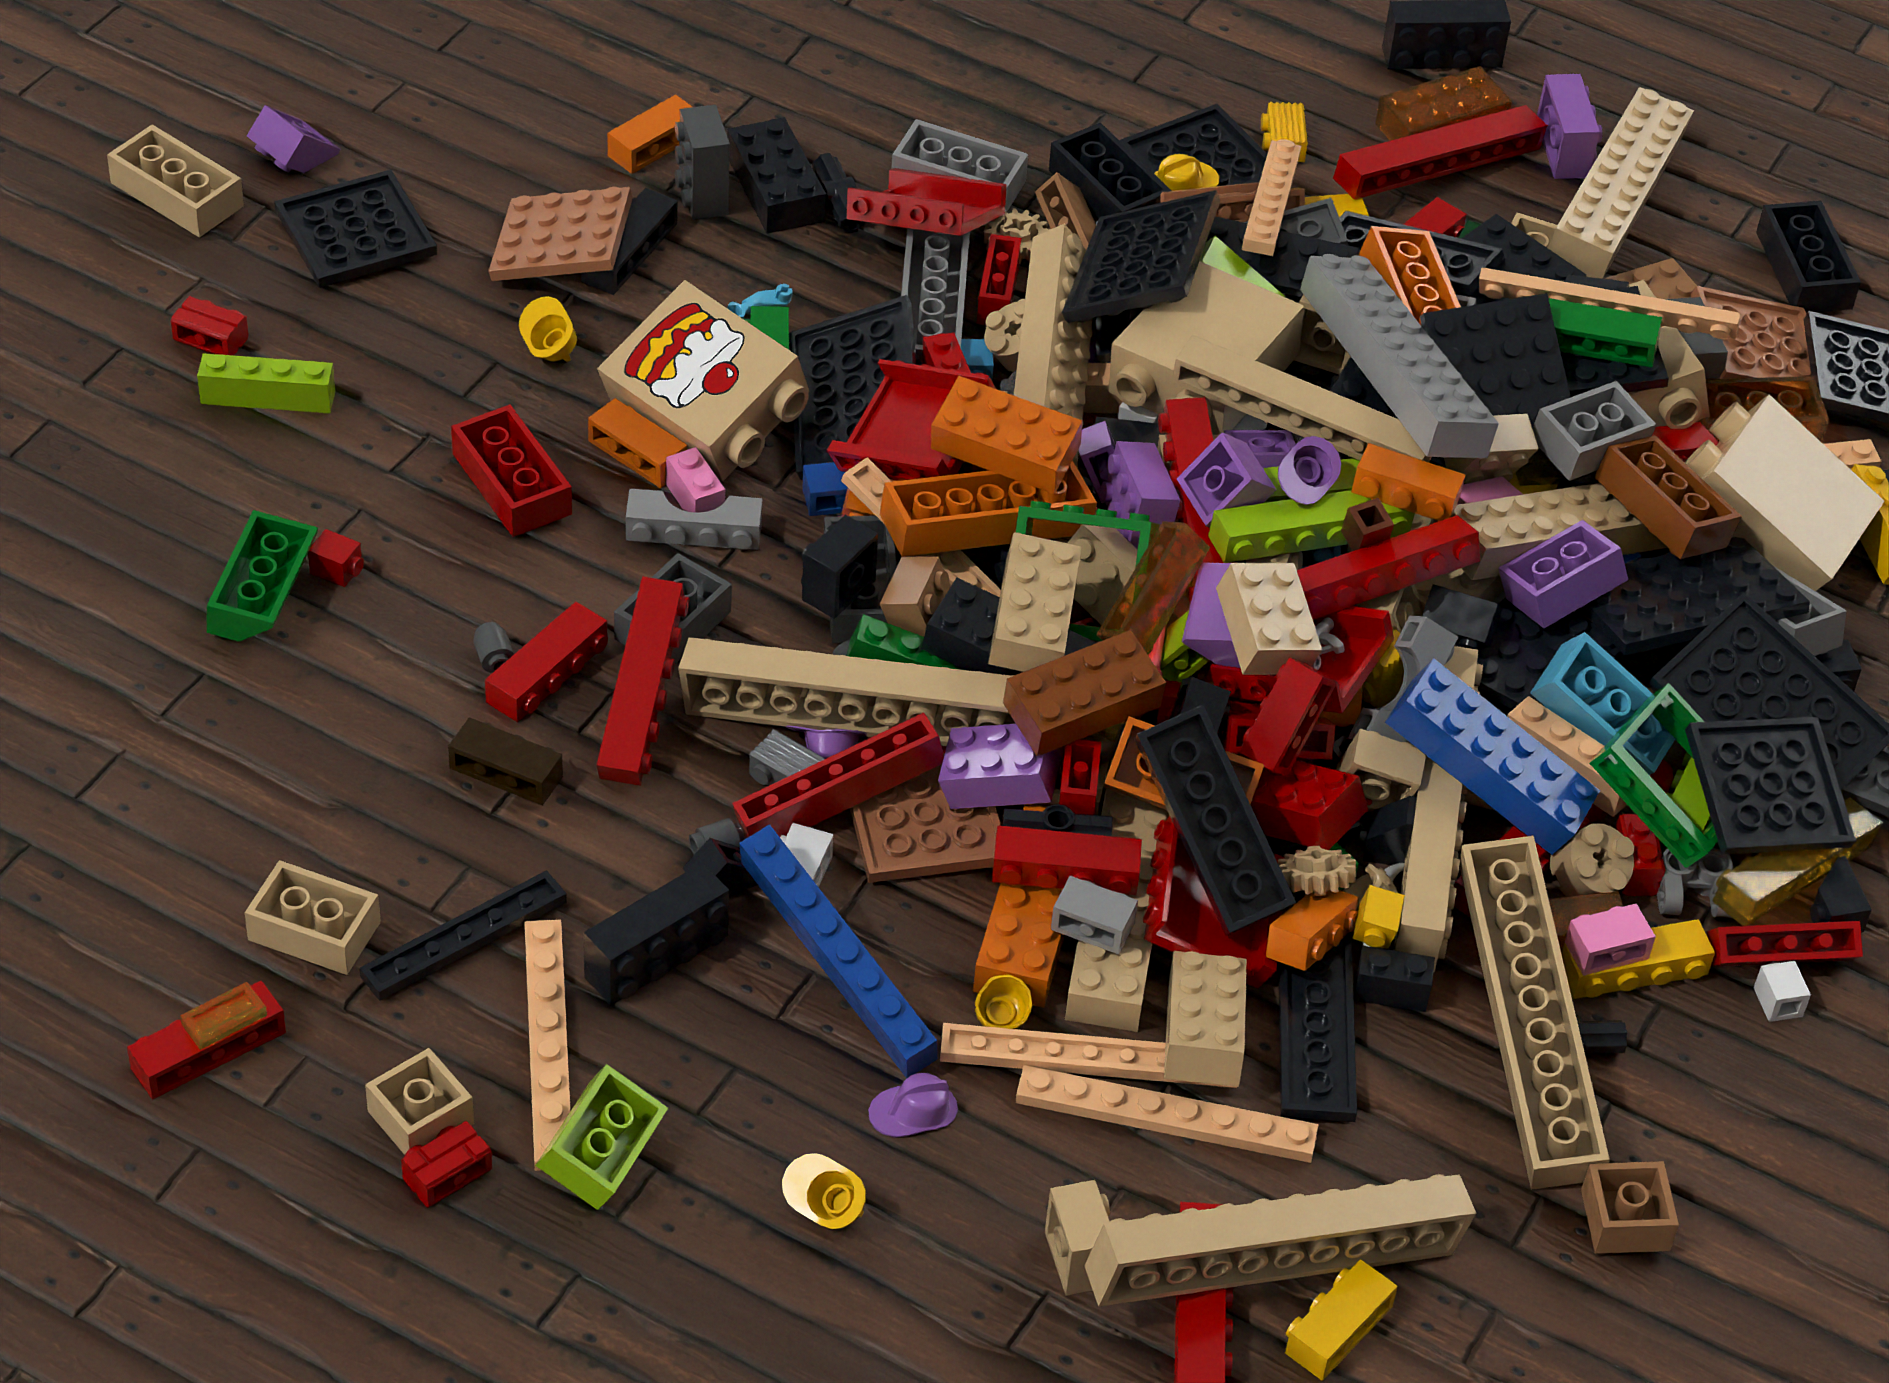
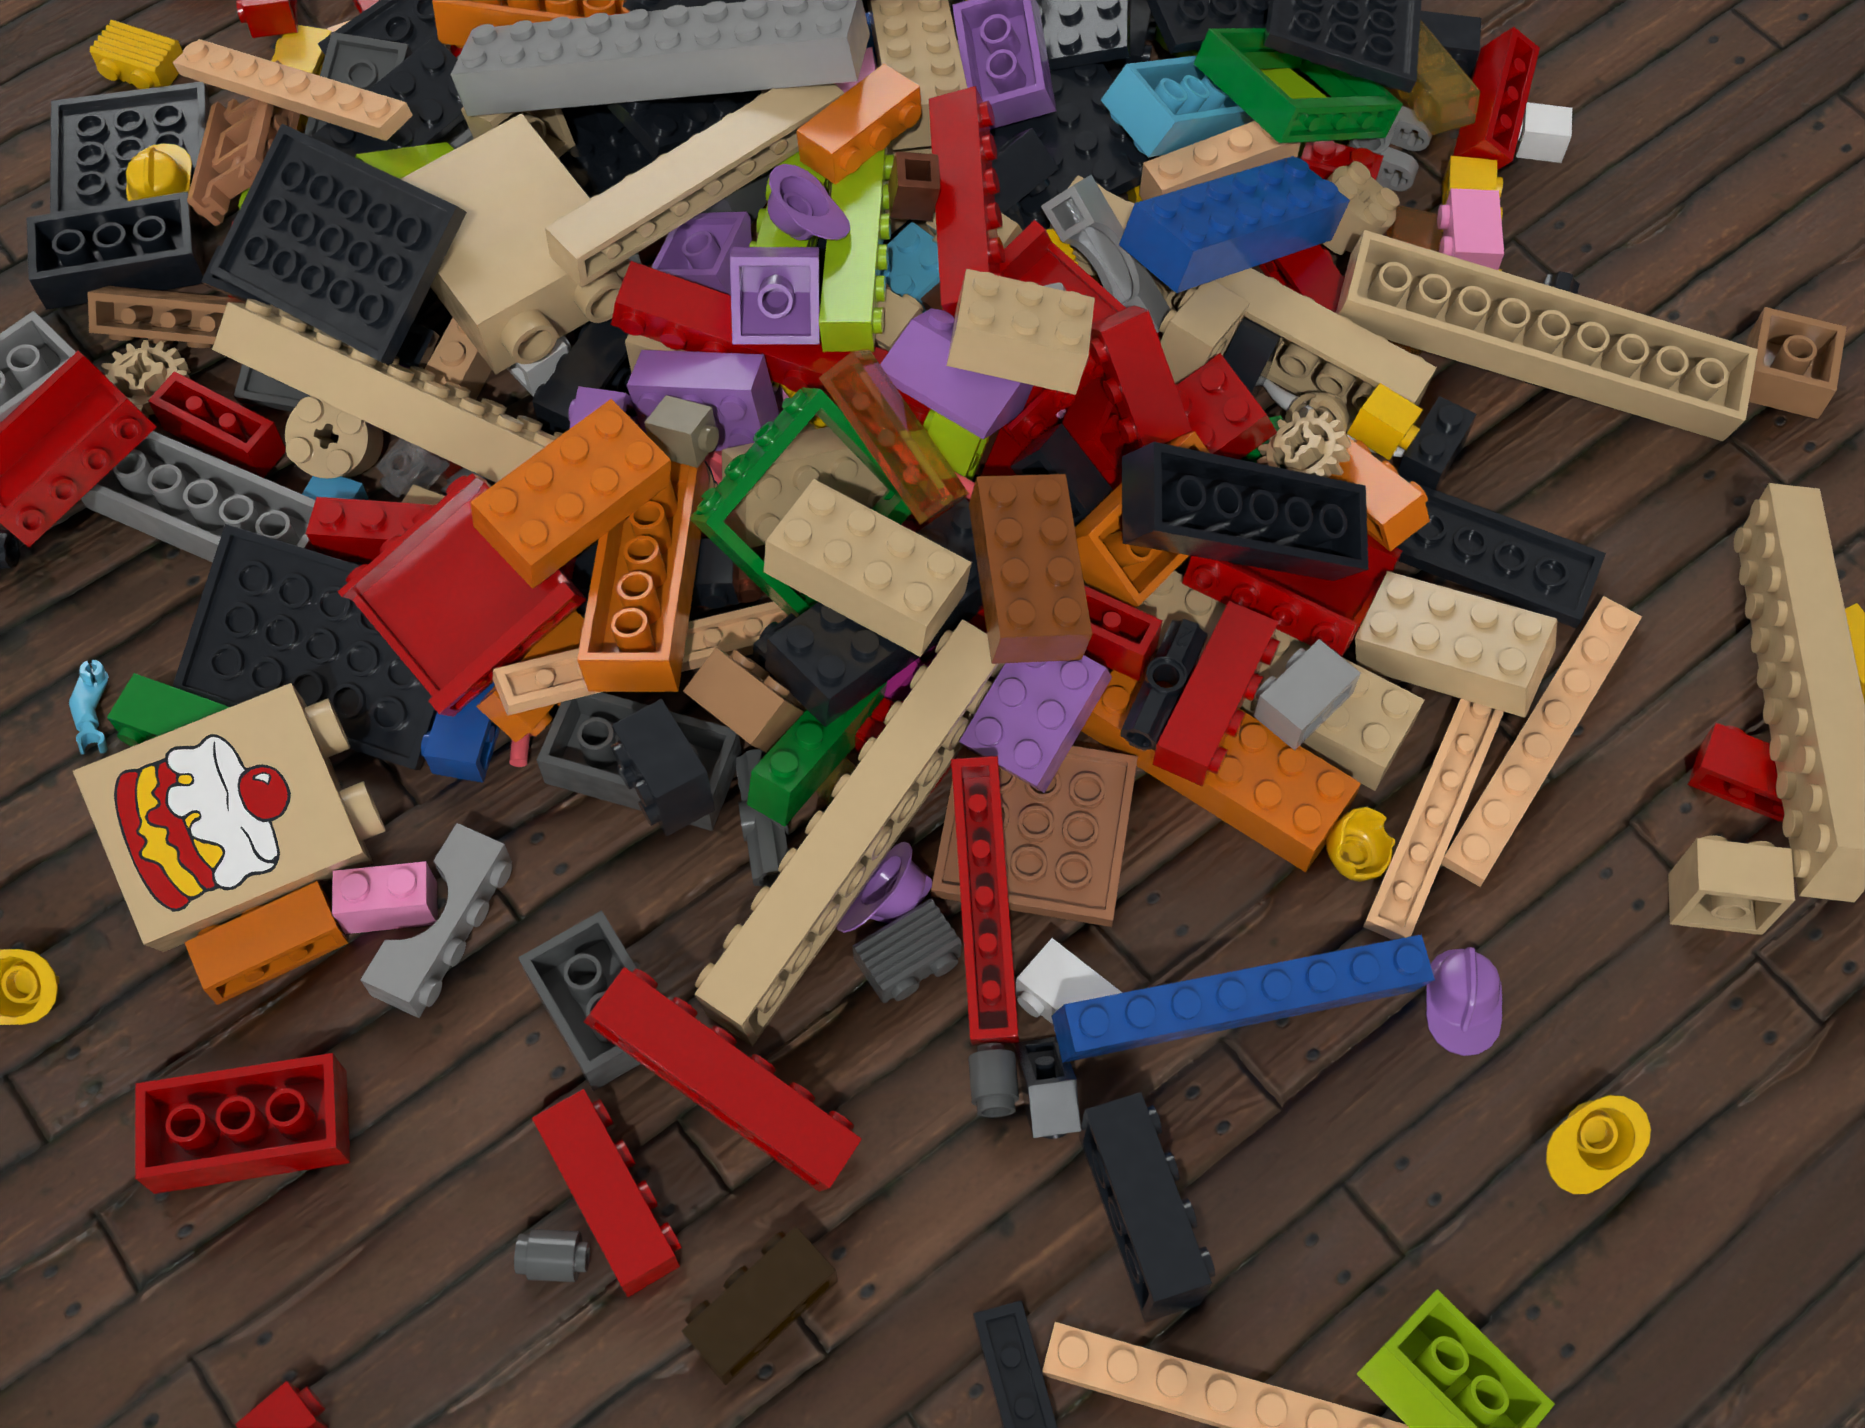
camera: 65 degrees left, 15 degrees up
none -> dark tan brick [644,395,719,468]

